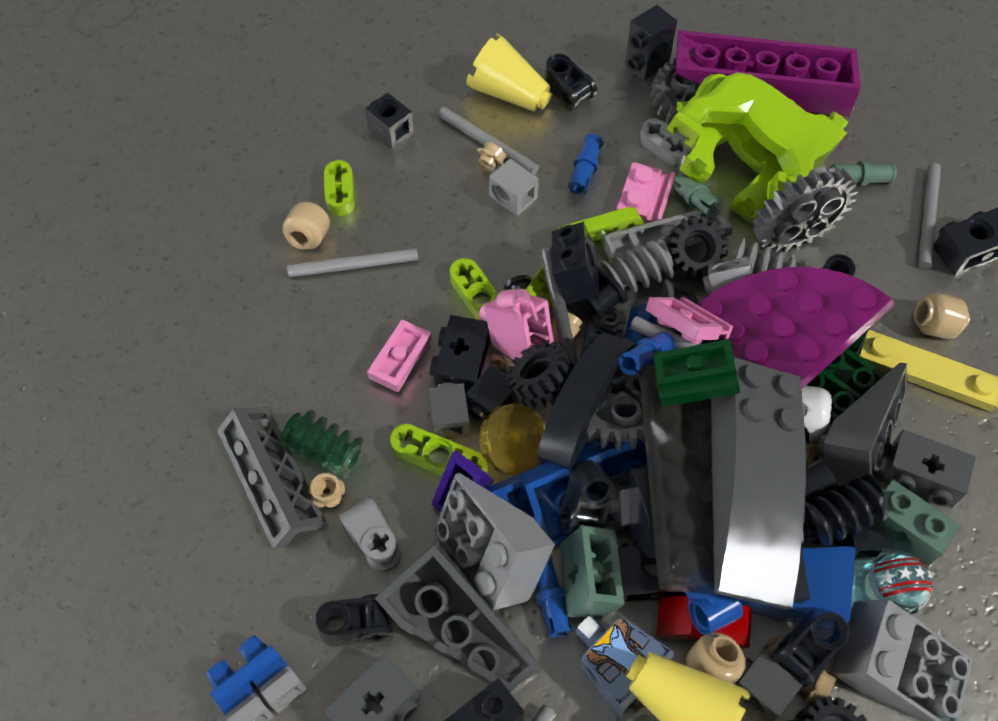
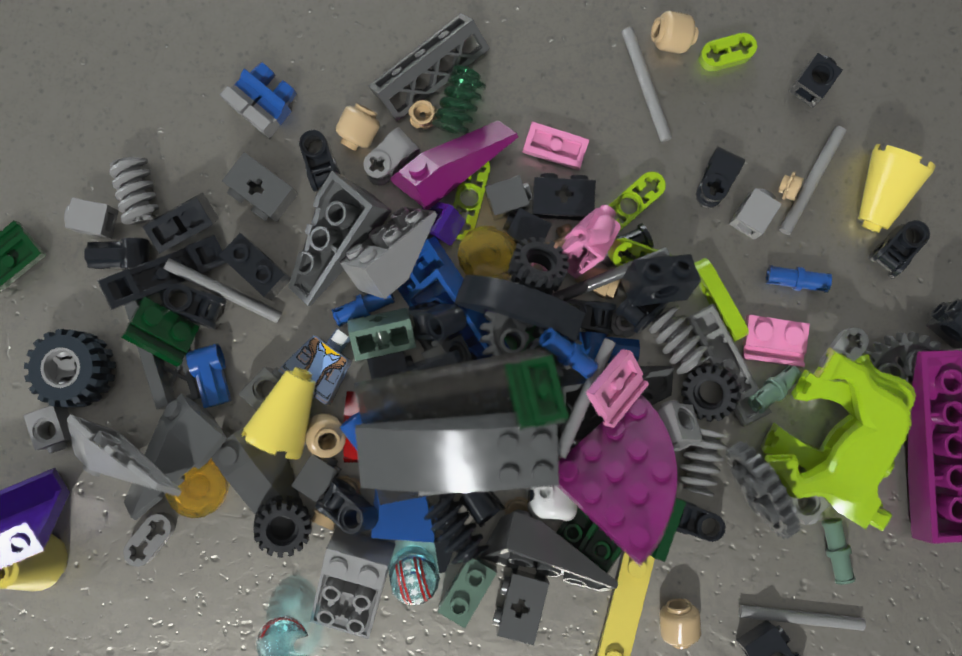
camera: 80 degrees right, 25 degrees up
none -> tan head [335,103,380,151]
none -> magenta wedge [390,120,518,210]
none -> black piece [696,146,745,208]

